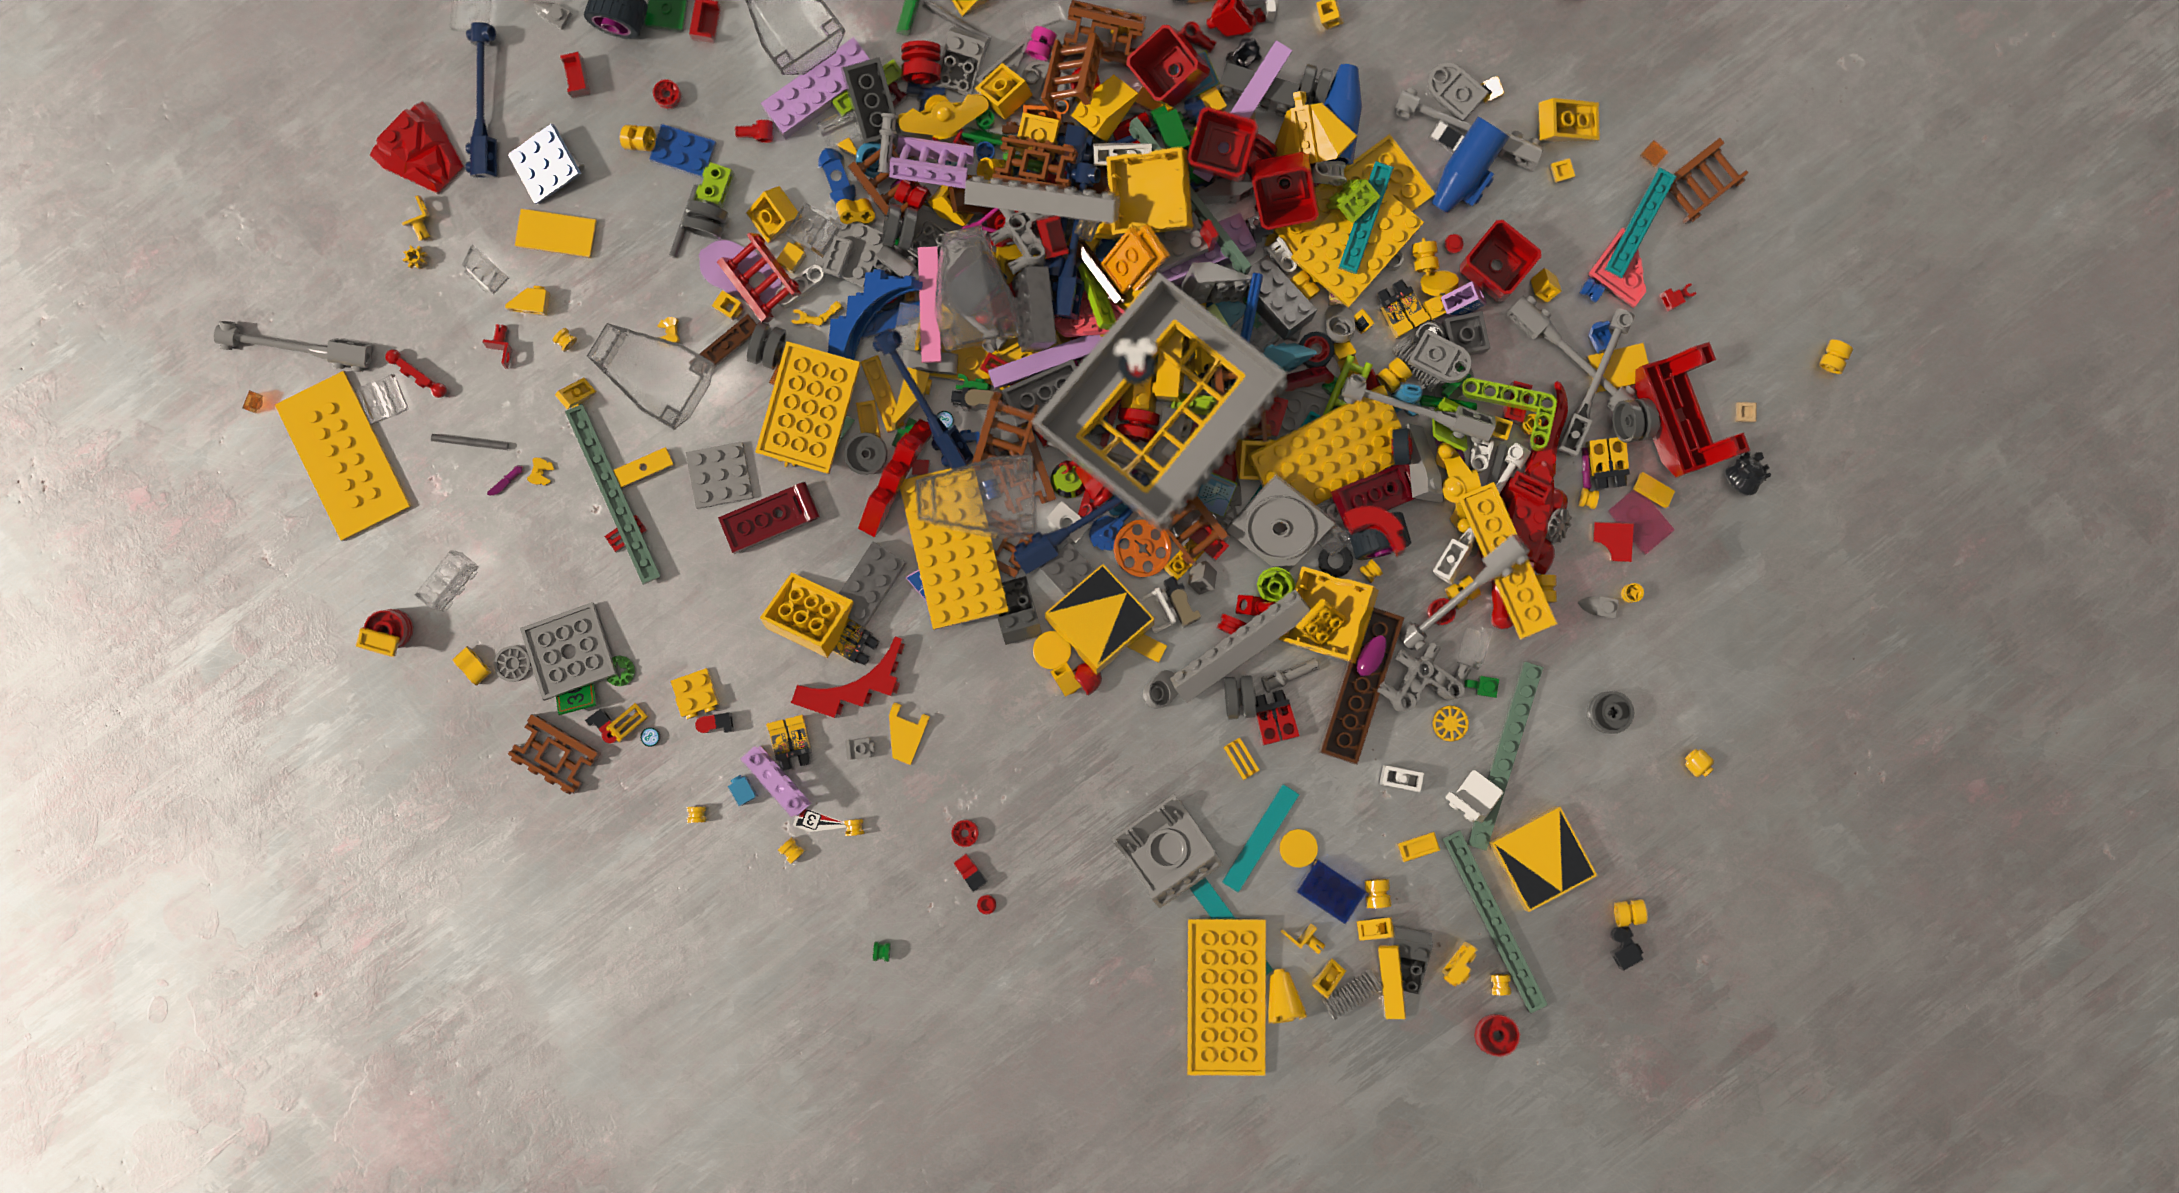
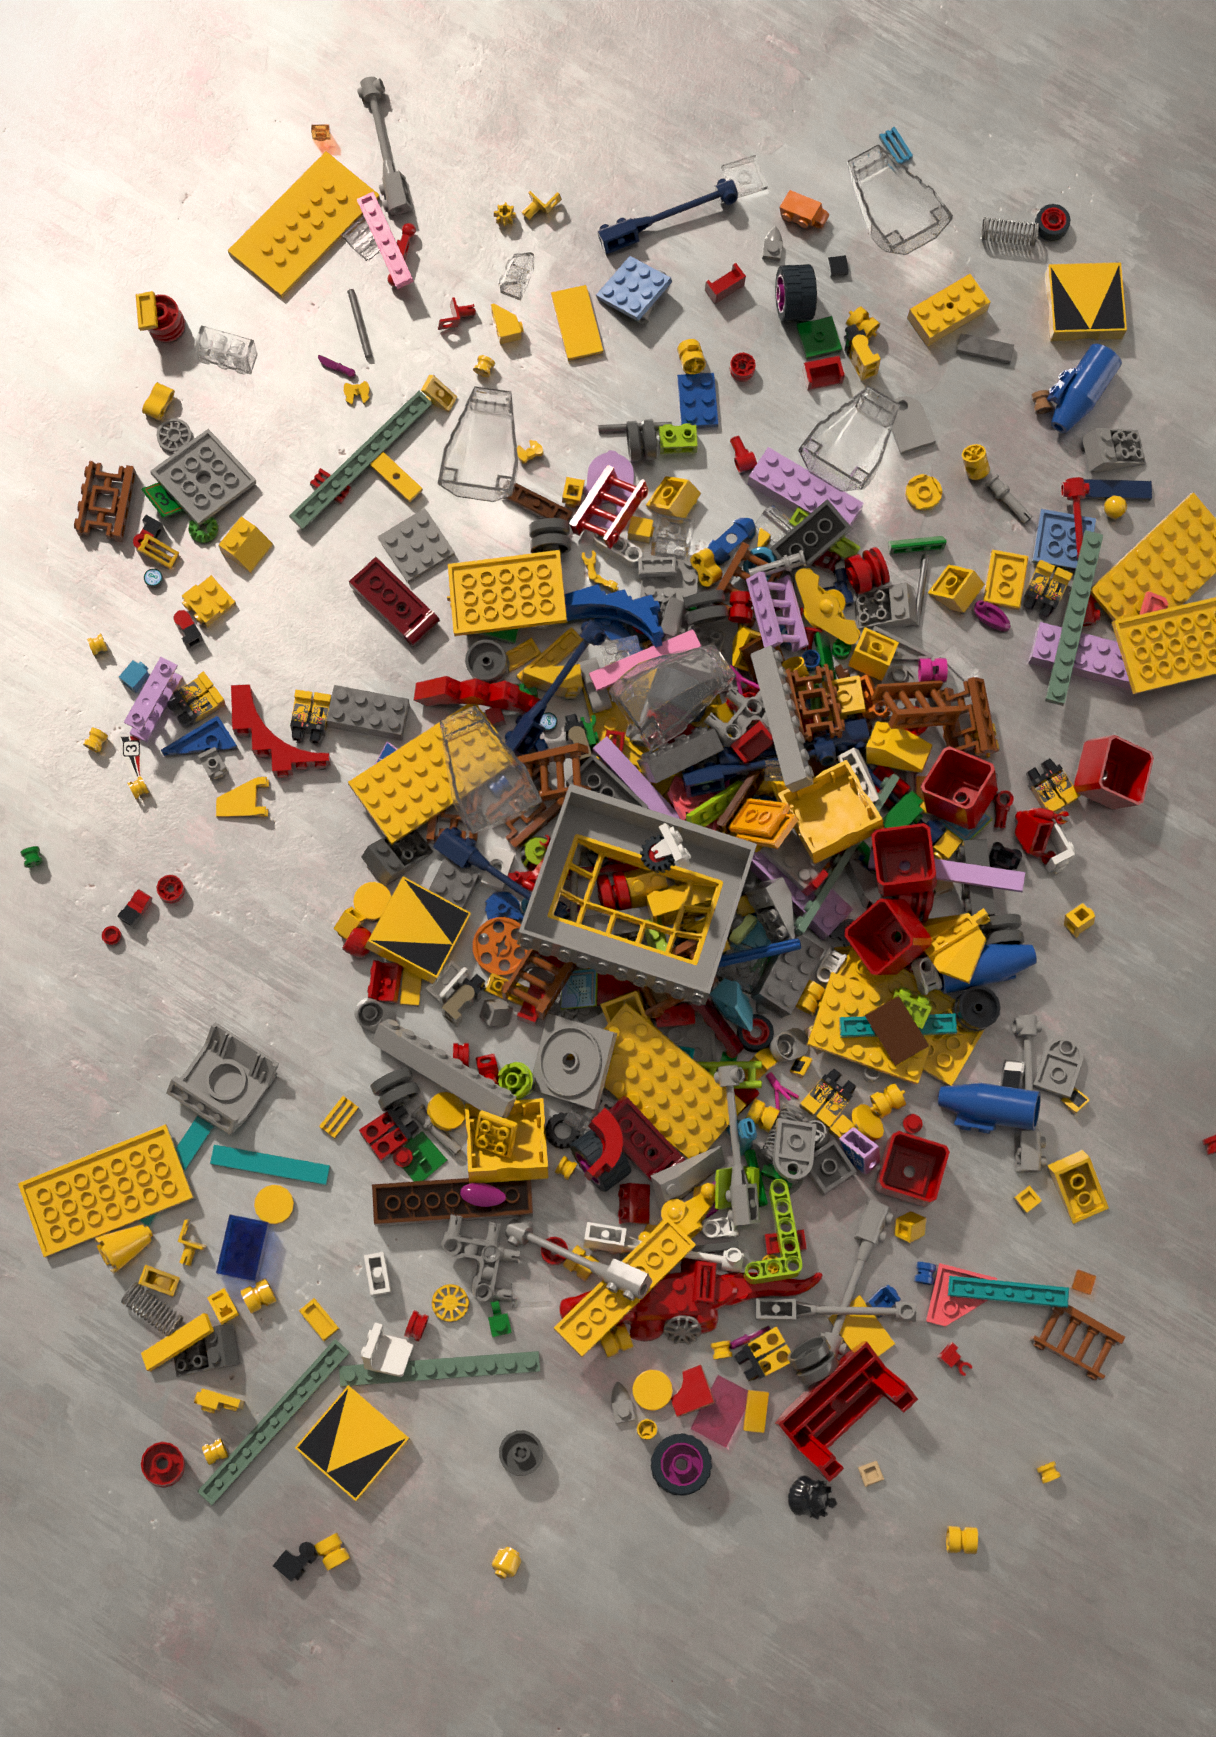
camera: 65 degrees right, 10 degrees down
red wedge [370,101,464,194] -> none
yellow slope [760,572,854,658] -> none
black wheel [1391,428,1413,465] -> none
yellow brick [1491,416,1513,441] -> none
none -> blue wing [161,715,237,756]
none -> yellow slope [218,516,273,573]
none -> bright pink tile [357,192,414,289]
none -> red bracket [367,960,403,1003]
none -> green piece [392,1131,447,1182]
none -> red plate [393,1147,413,1167]
none -> red wheel [404,1310,429,1342]
none -> yellow tile [427,1092,465,1131]
none -> red bracket [618,1183,650,1225]
none -> yellow tile [632,1370,673,1411]
none -> wheel [650,1433,712,1496]
none -> dark pink plant [766,1072,799,1117]
none -> reddish brown tile [865,995,929,1066]
none -> black wheel [952,986,1001,1033]
none -> yellow wheel [1036,1461,1061,1484]

